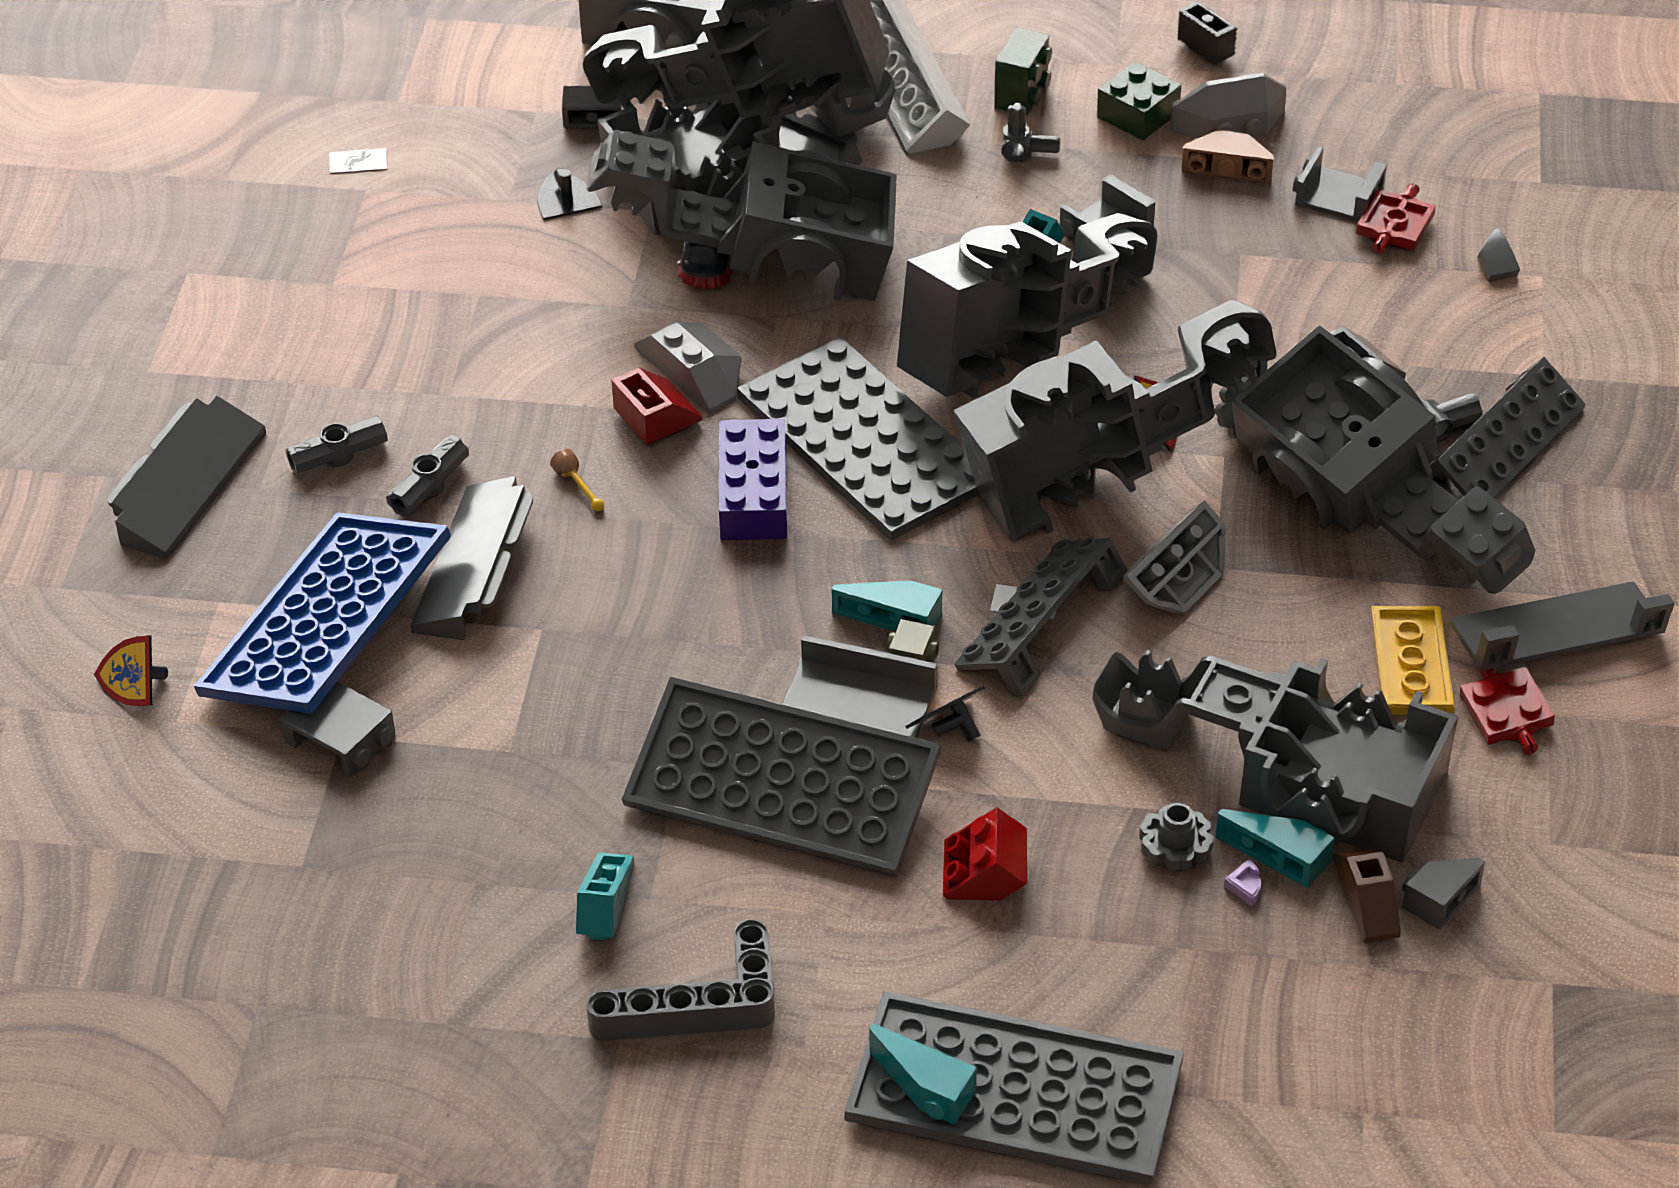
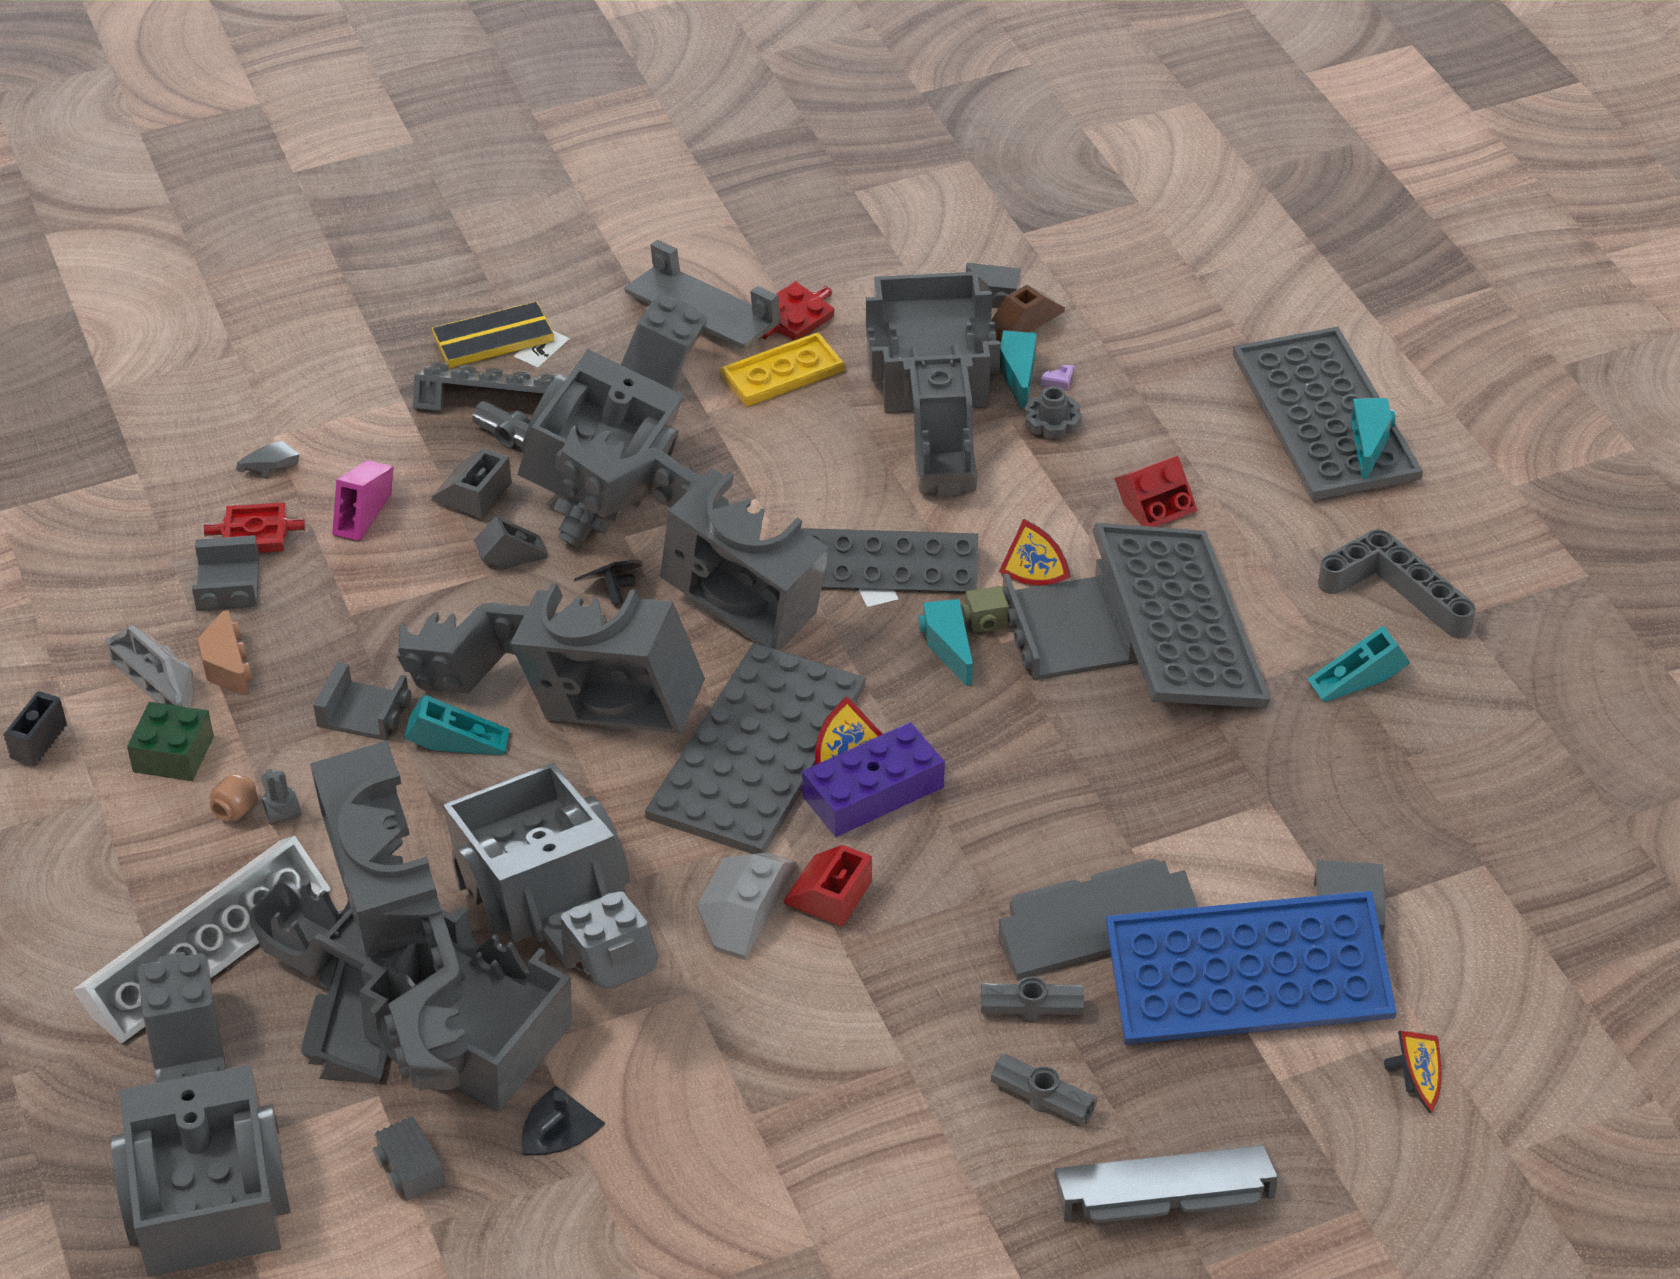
camera: 120 degrees left, 0 degrees up
hinge [550,448,604,512] -> none
dark green brick [994,27,1052,116] -> none
light grey wedge [1124,500,1227,615] -> none
none -> nougat head [210,774,258,822]
none -> dark pink slope [332,460,394,541]
none -> black tile [432,301,555,368]
none -> white sticker [514,331,570,367]
none -> shield [814,696,883,765]

